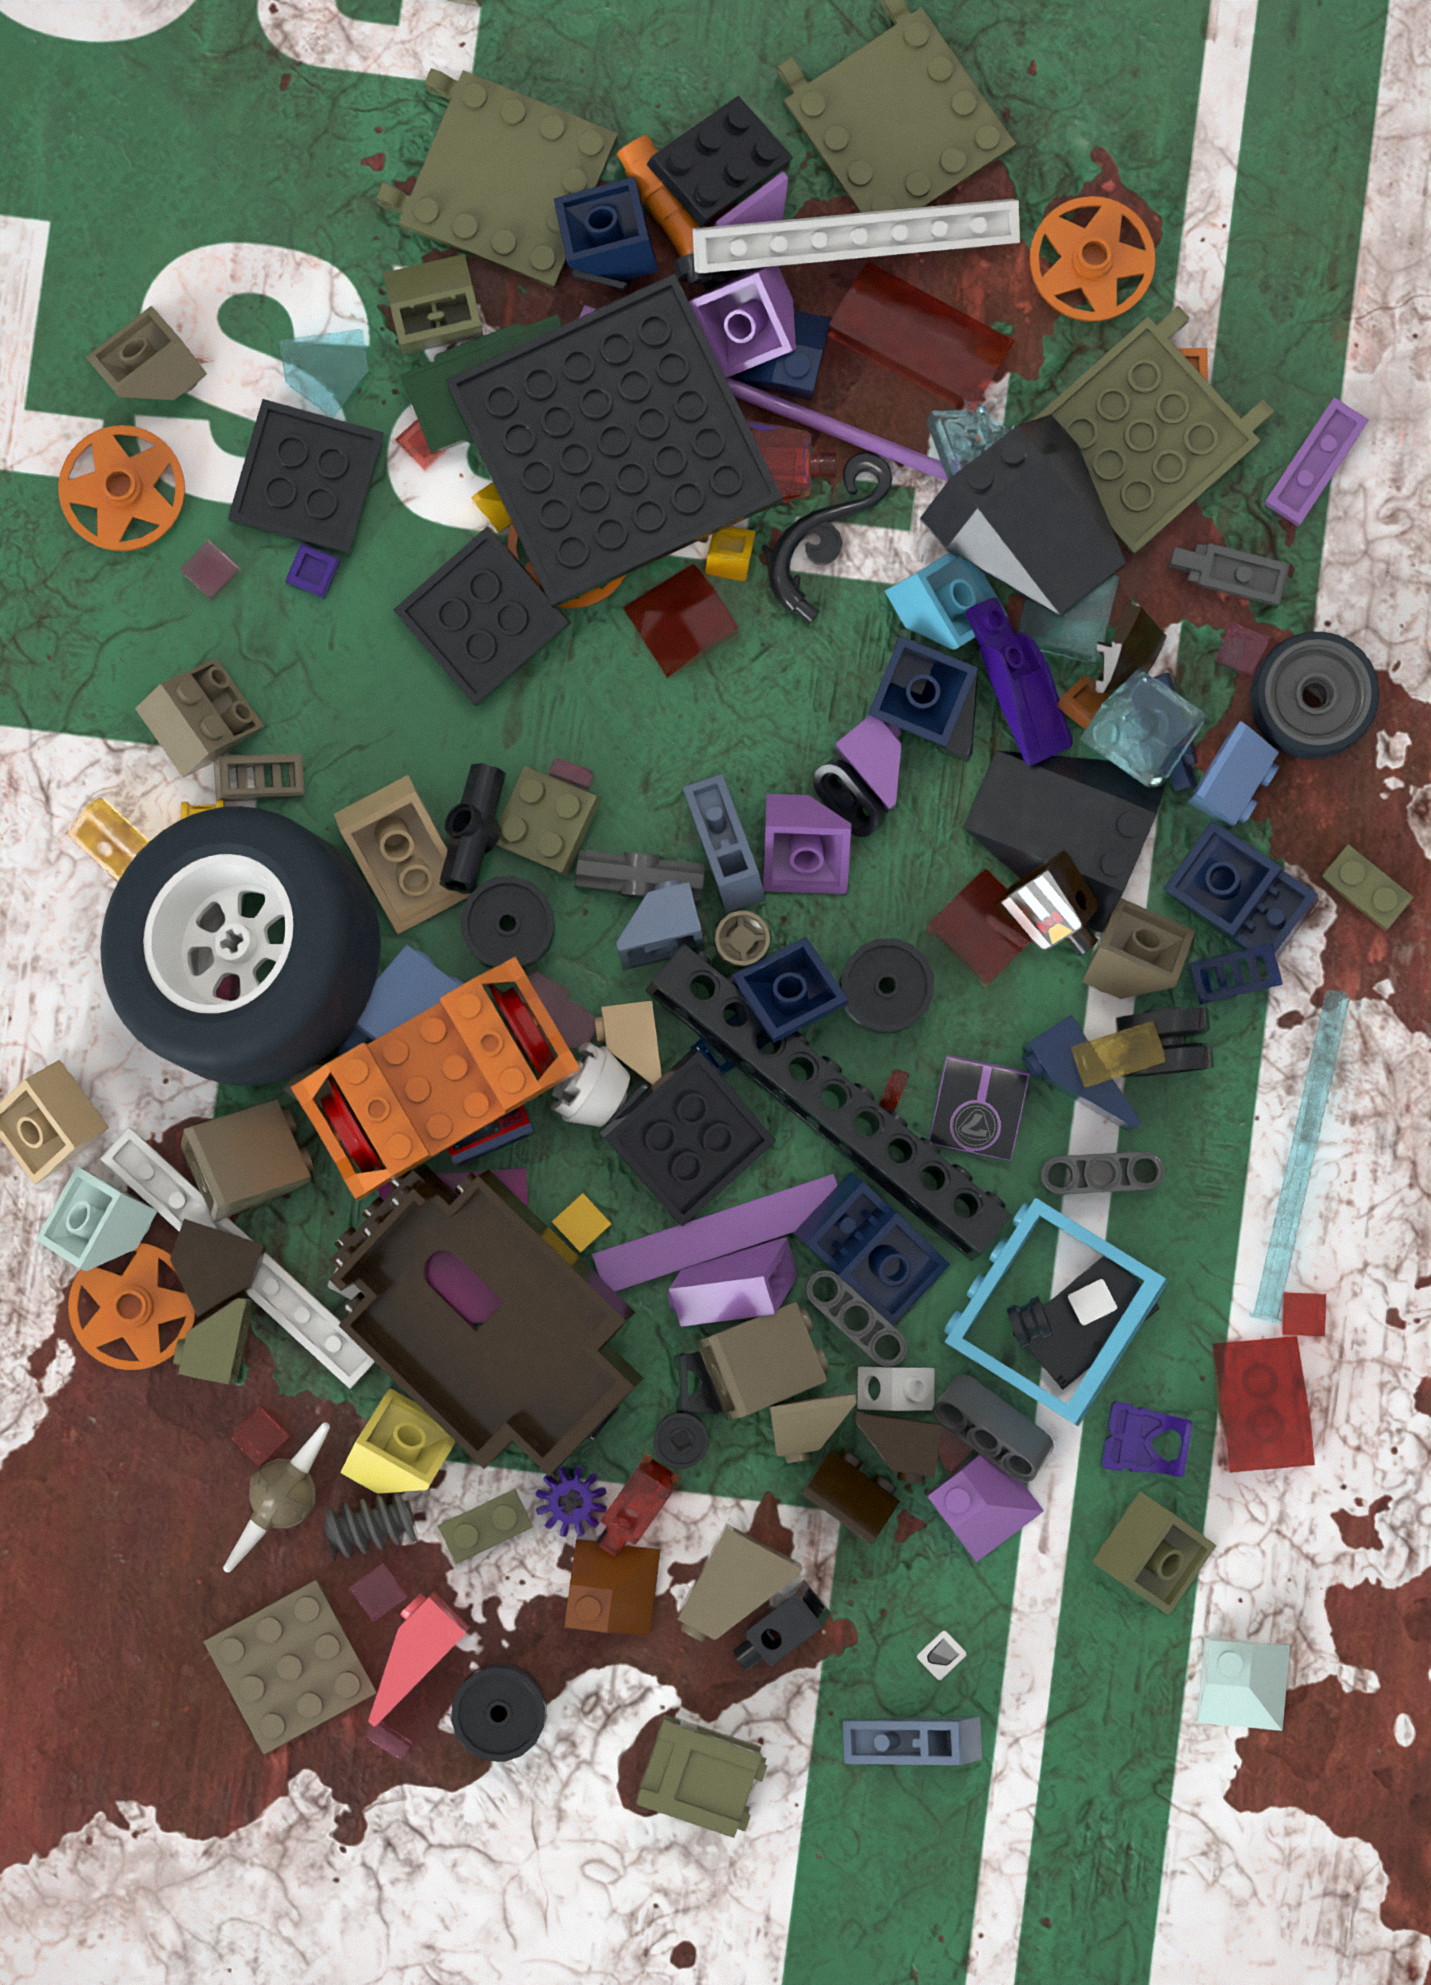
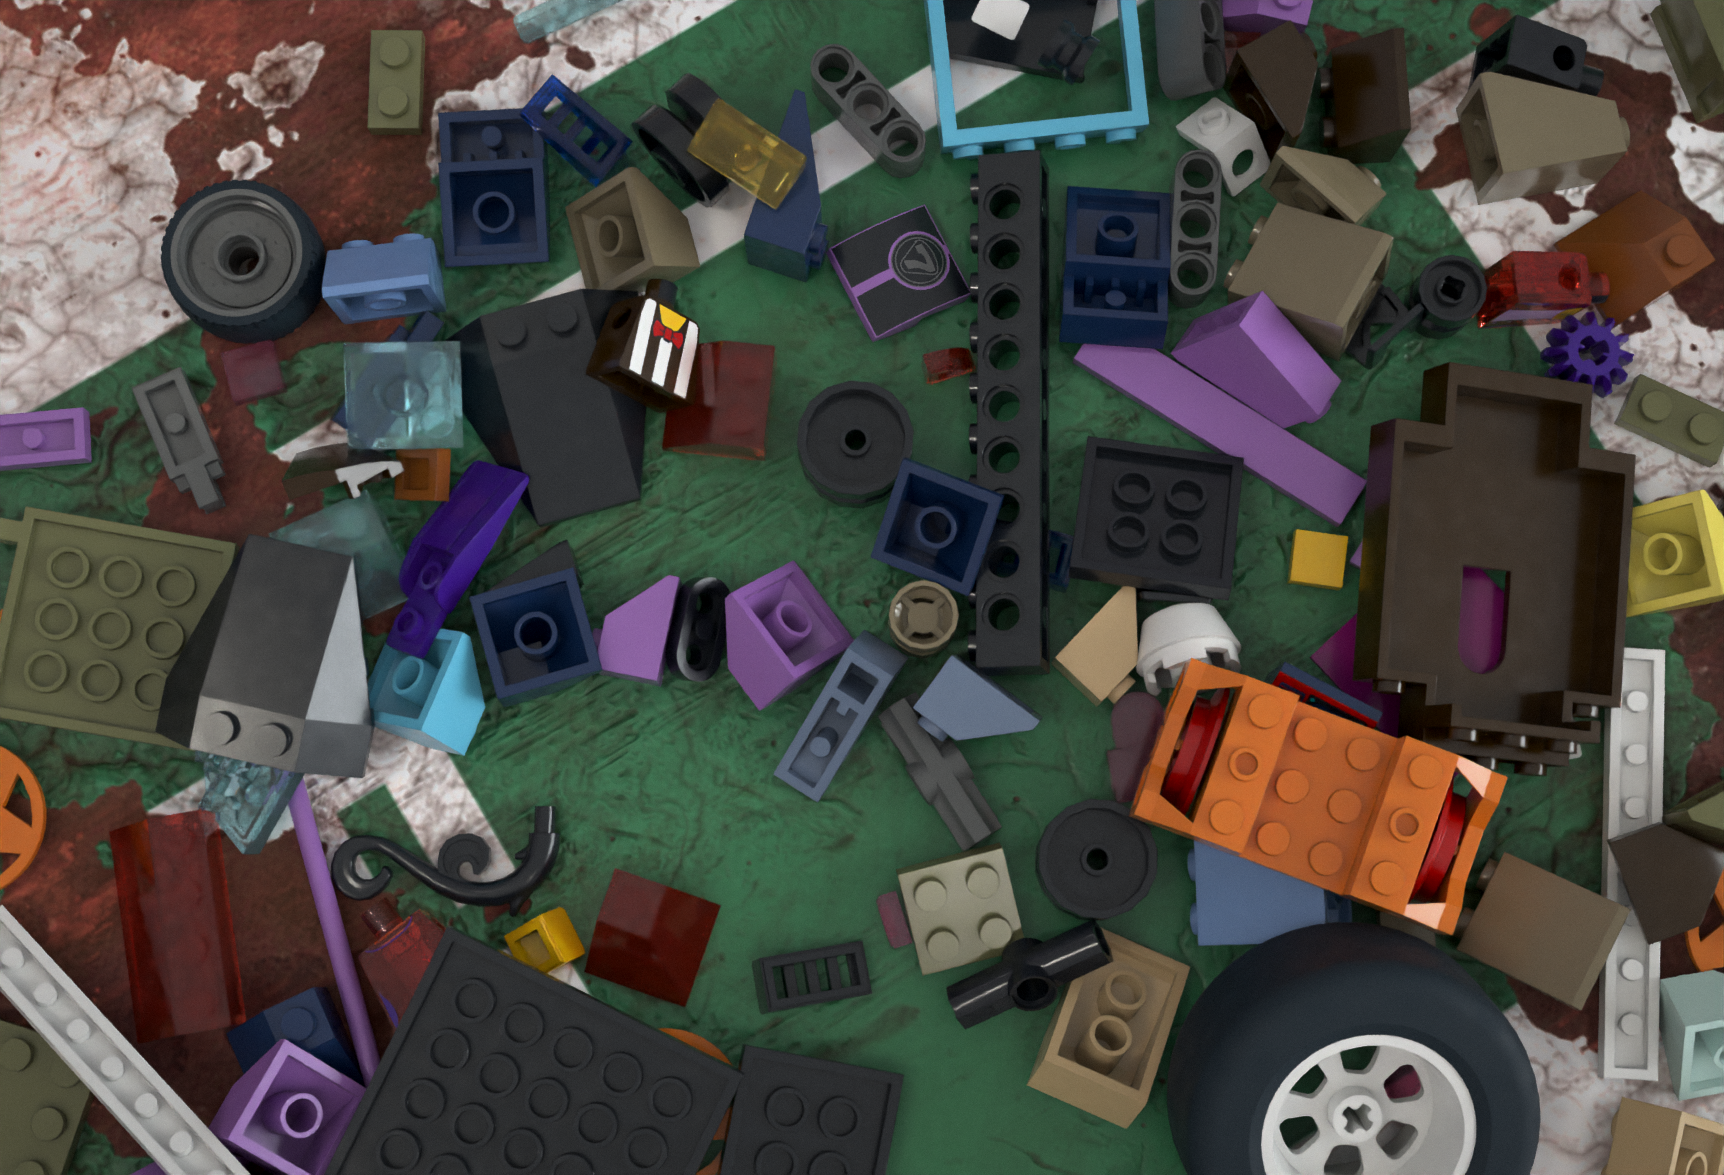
camera: 125 degrees left, 5 degrees down
none -> black slope [752,940,872,1015]

